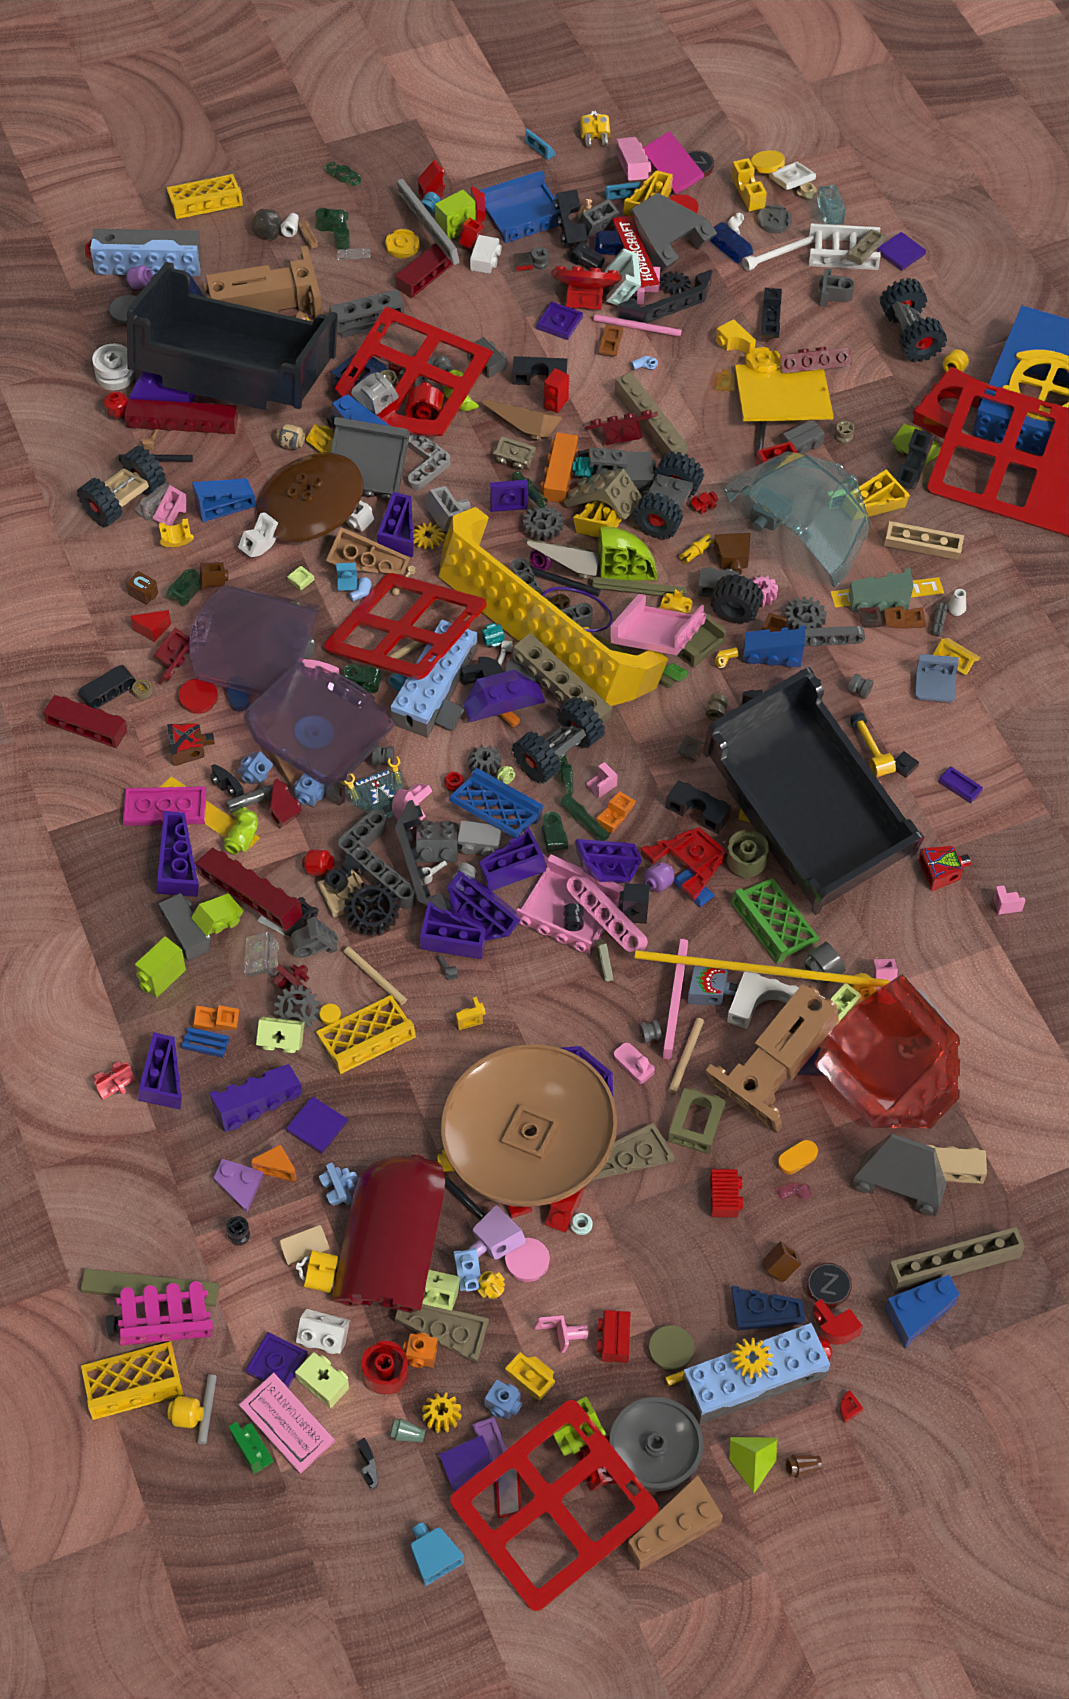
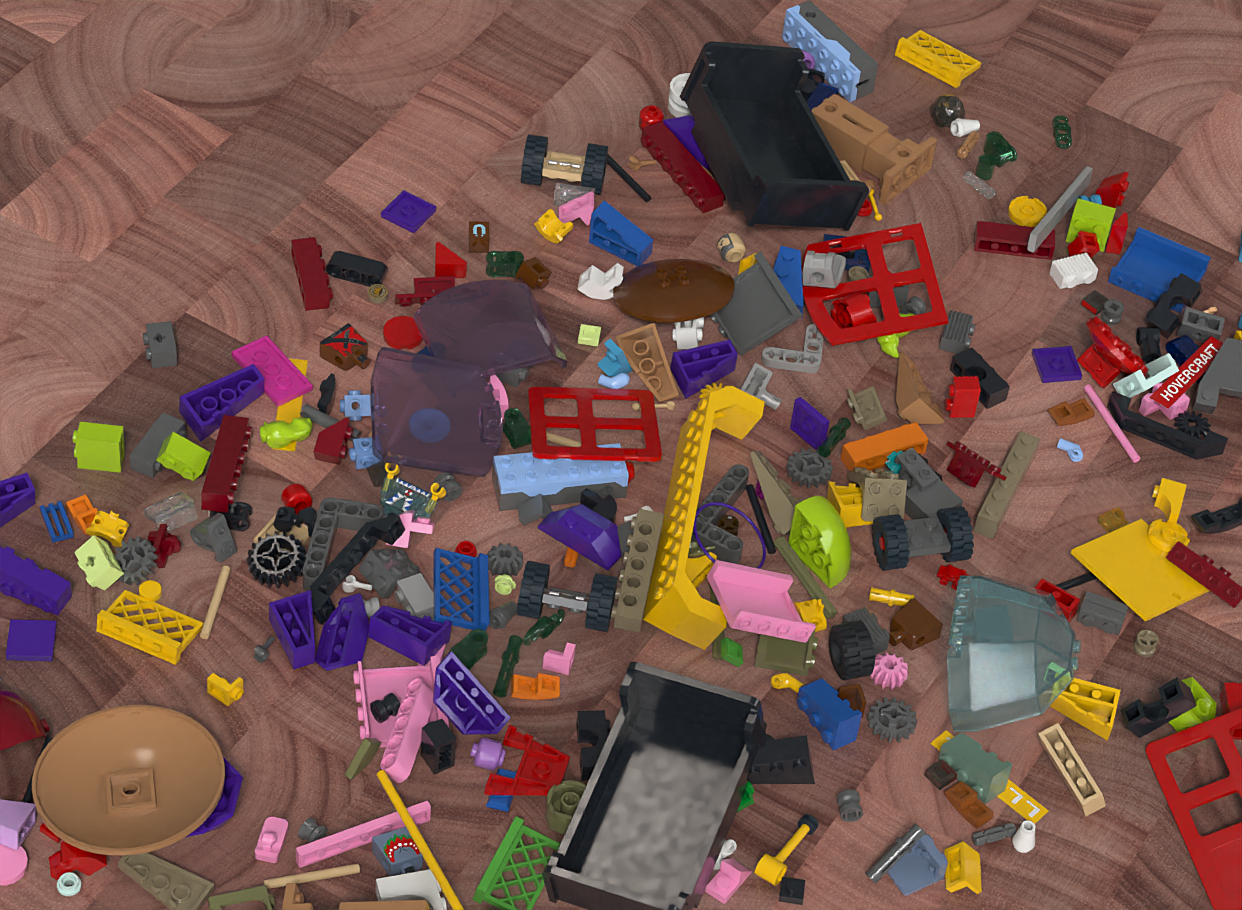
camera: 50 degrees right, 10 degrees down
dark grey brick [329,289,404,338] -> none
teal gear [481,623,505,647] -> none
dark grey beam [795,626,865,647] -> none
none -> yellow piece [85,511,129,547]
none -> dark grey brick [143,321,177,368]
none -> dark purple tile [381,190,436,233]
none -> dark grey cone [489,601,517,629]
none -> dark grey pin [865,823,926,884]

